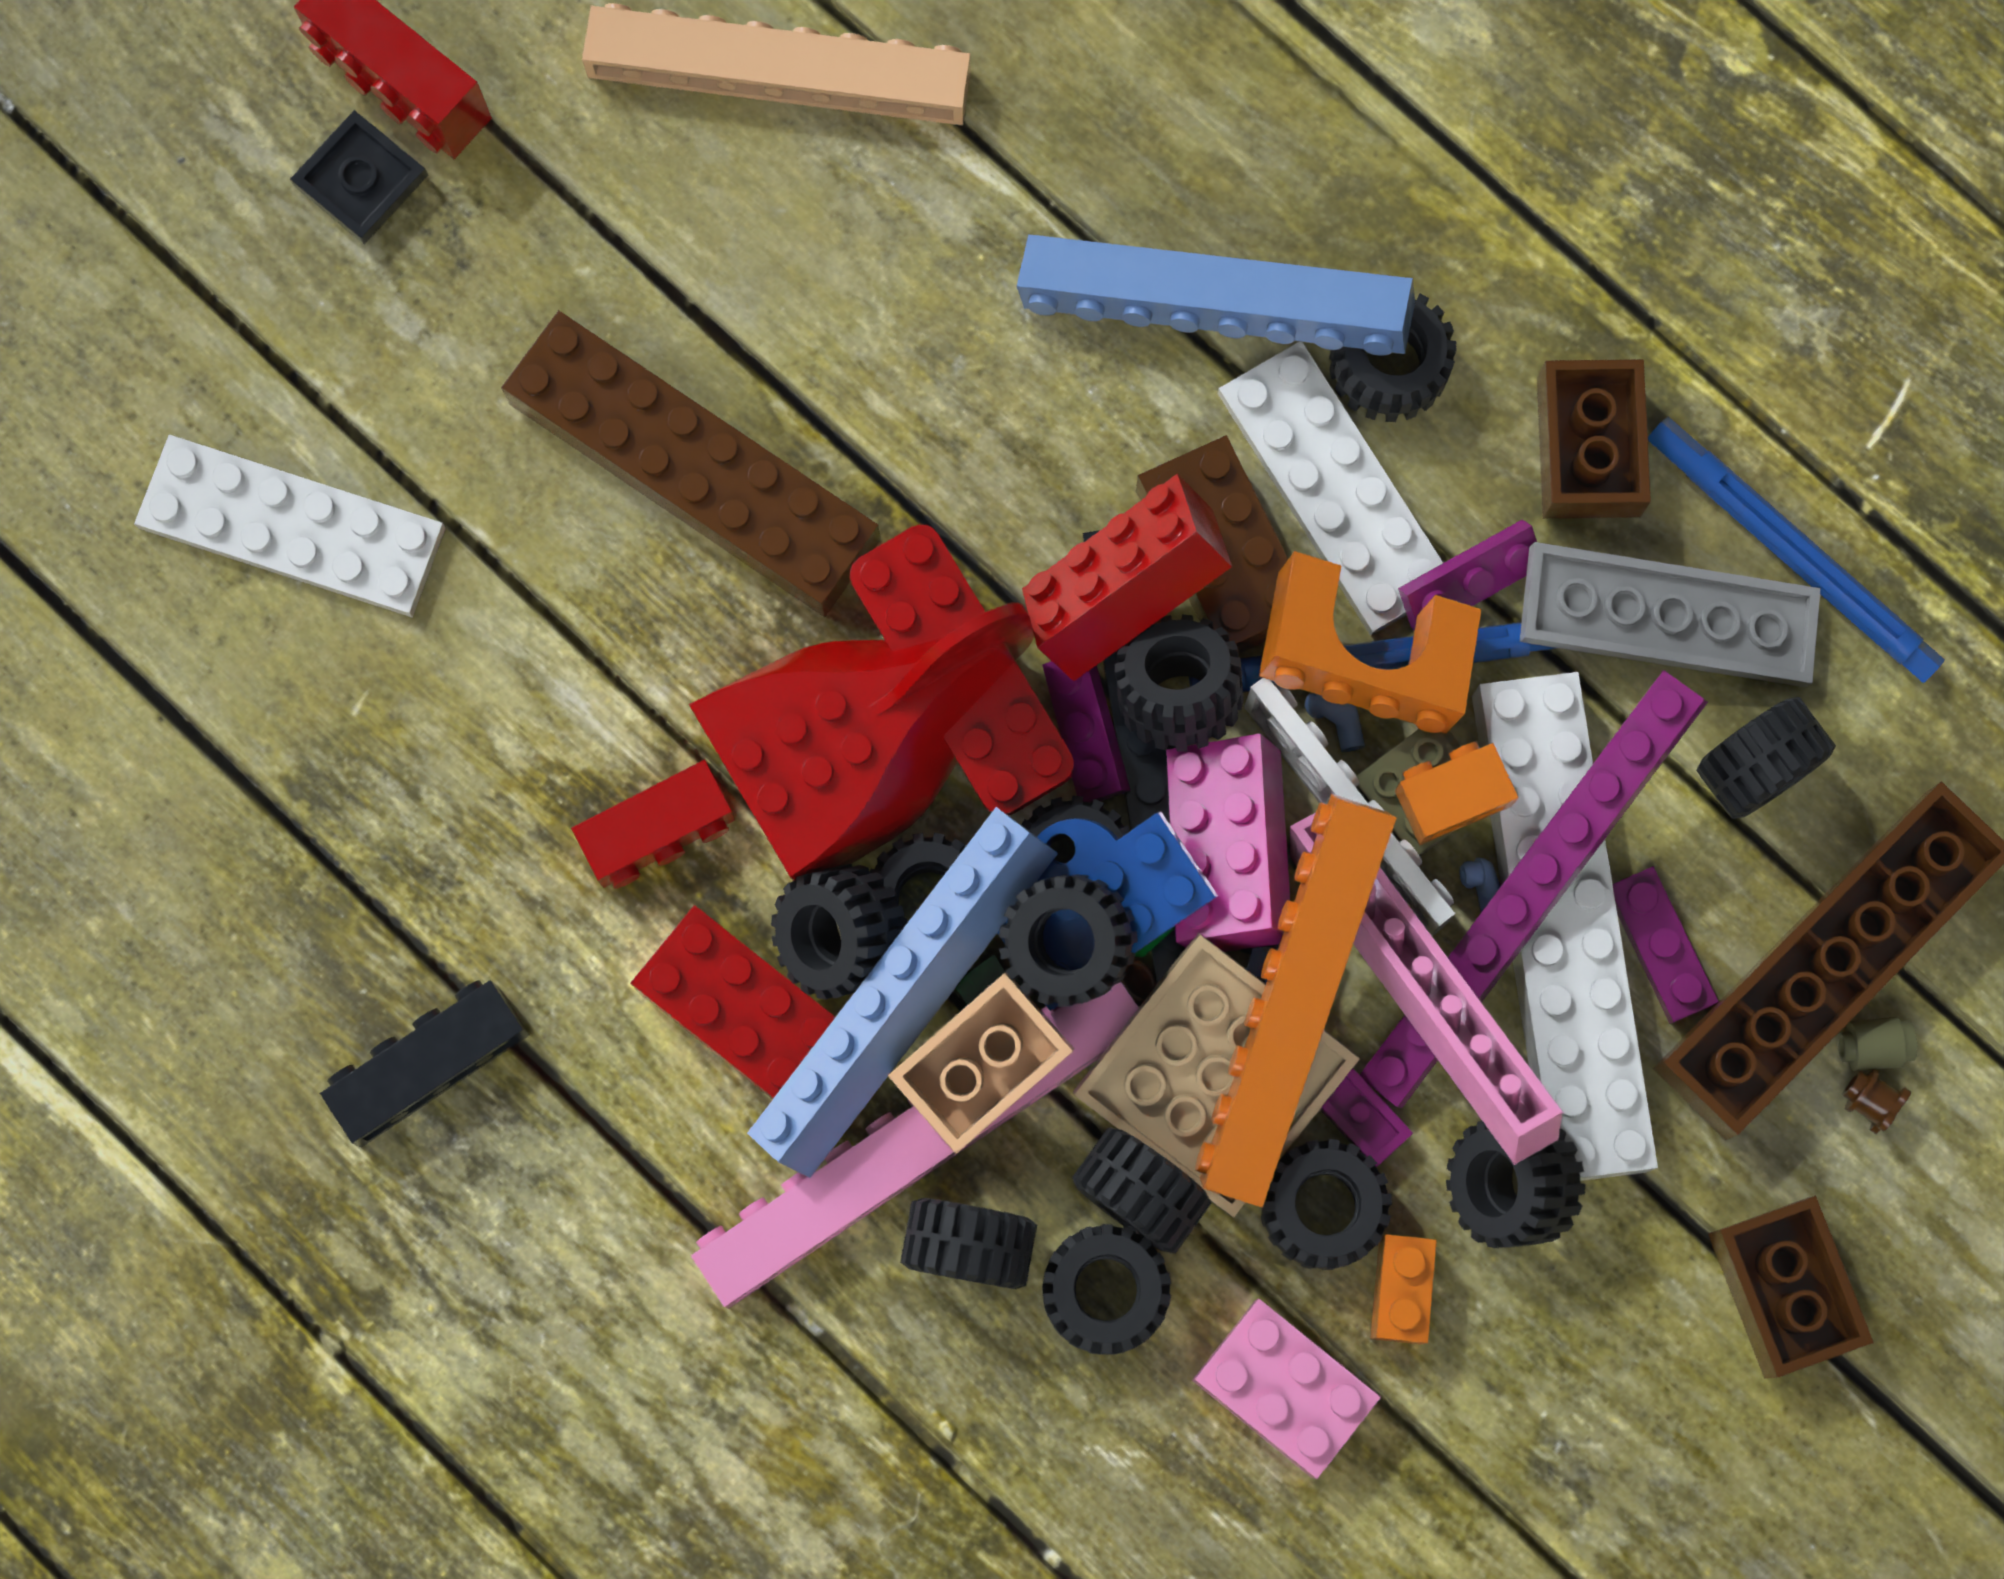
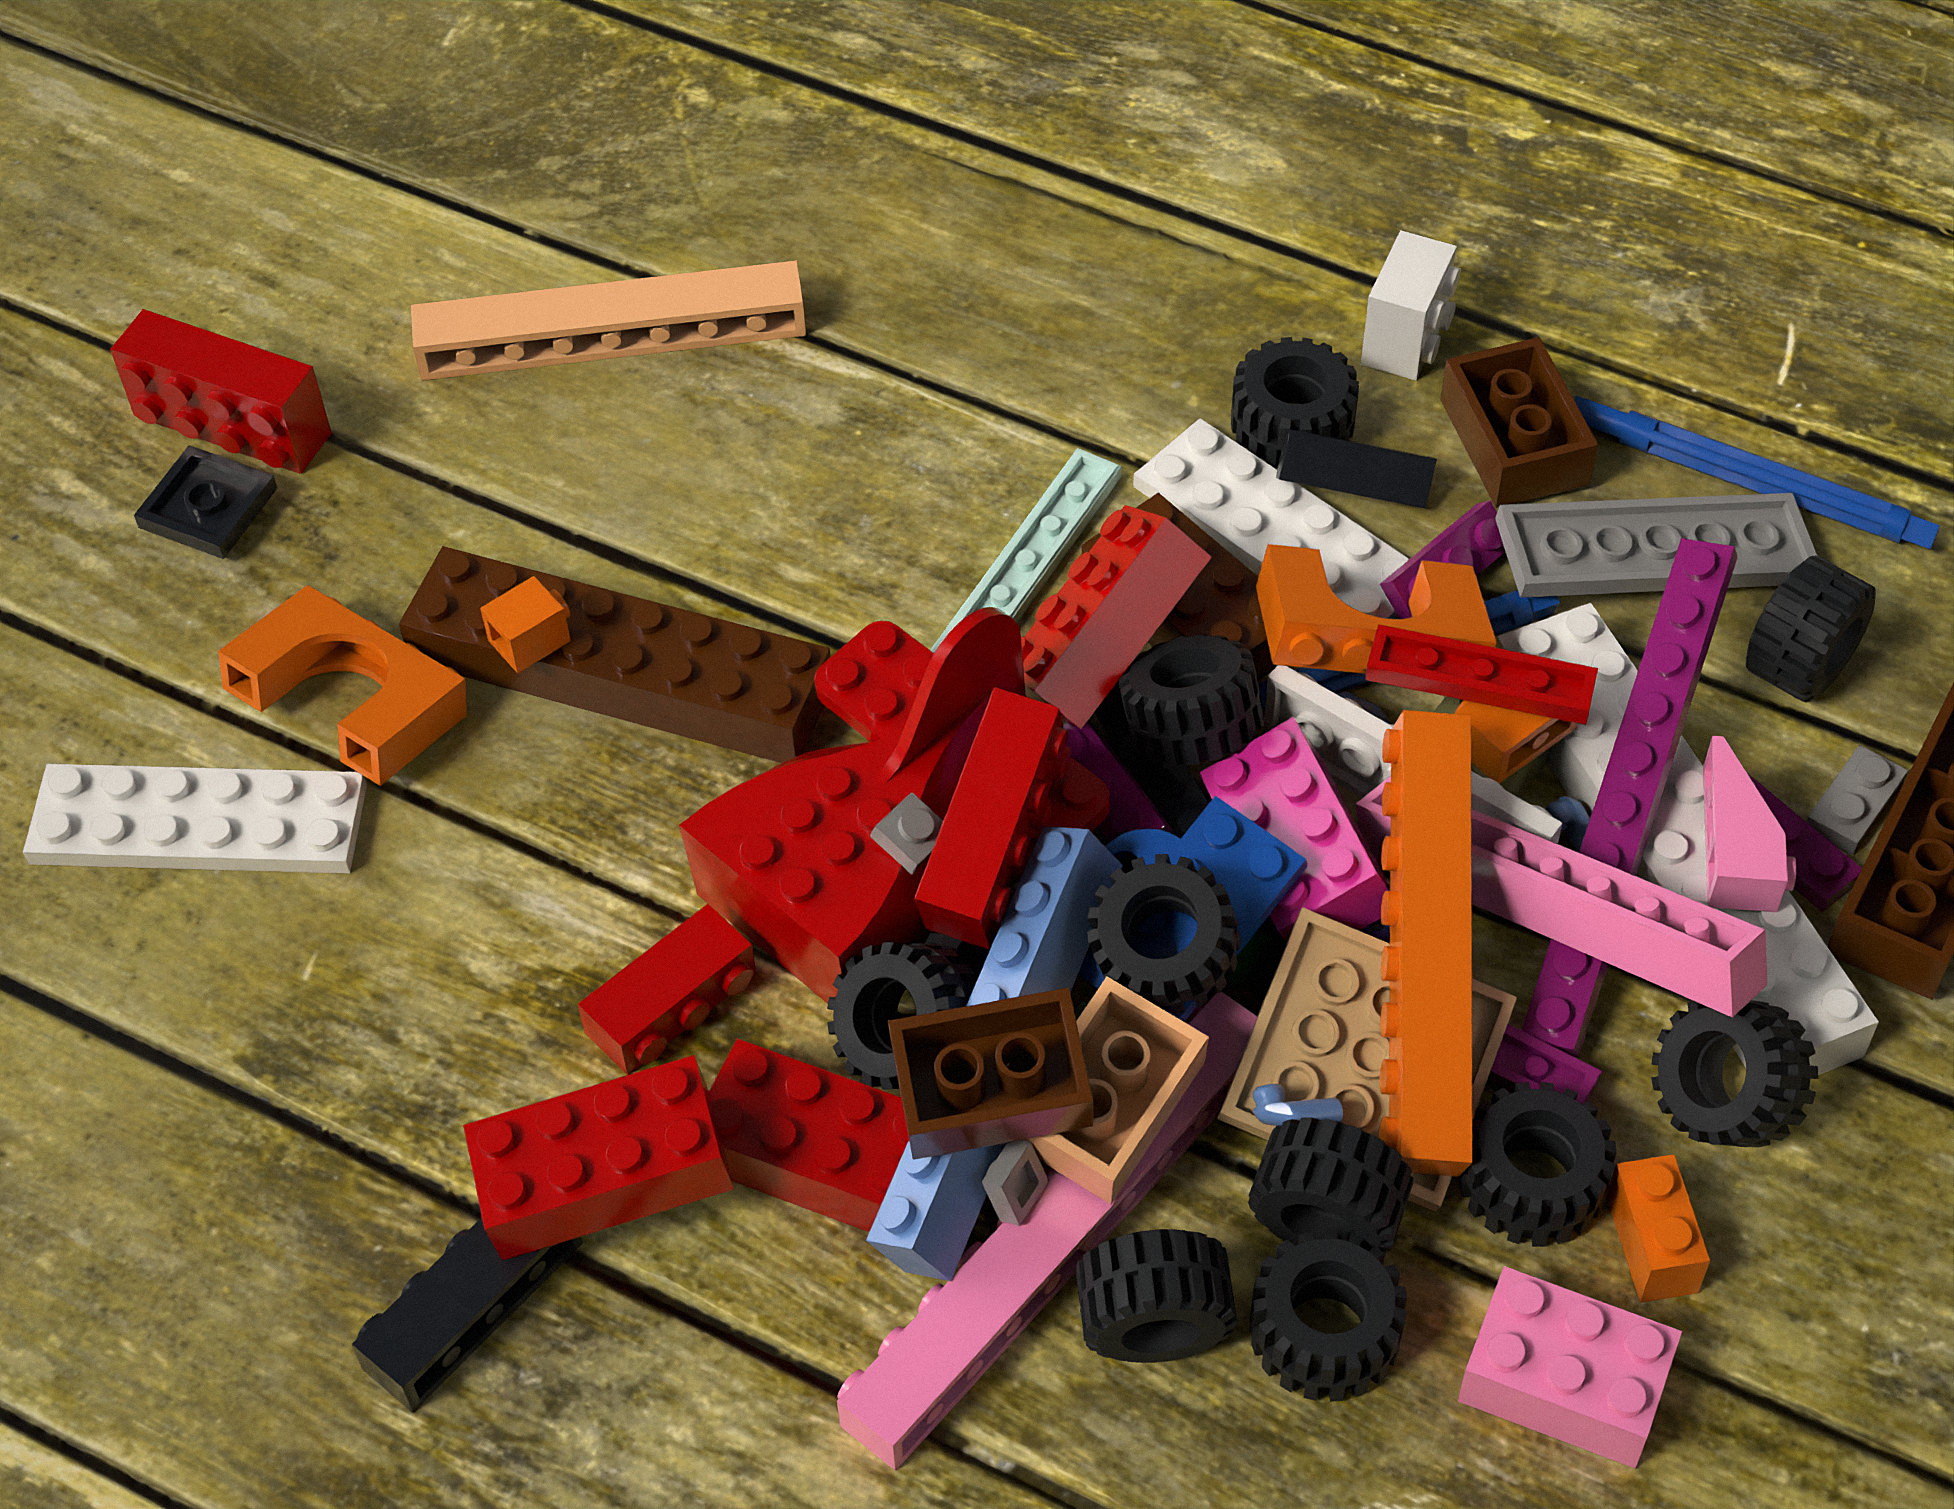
camera: 15 degrees left, 25 degrees down
medium blue brick [1017,234,1415,356] -> none
none -> orange arch [218,585,467,786]
none -> red brick [463,1055,734,1261]
none -> orange brick [480,576,571,673]
none -> light grey plate [870,792,943,875]
none -> reddish brown brick [888,987,1093,1160]
none -> red brick [914,687,1072,950]
none -> light aqua tile [930,448,1121,653]
none -> light grey plate [982,1140,1049,1226]
none -> medium blue arm [1253,1084,1343,1126]
none -> black tile [1276,428,1437,509]
none -> white brick [1361,230,1461,381]
none -> red plate [1365,624,1598,725]
none -> bright pink slope [1703,736,1796,912]
none -> light grey plate [1806,745,1908,855]

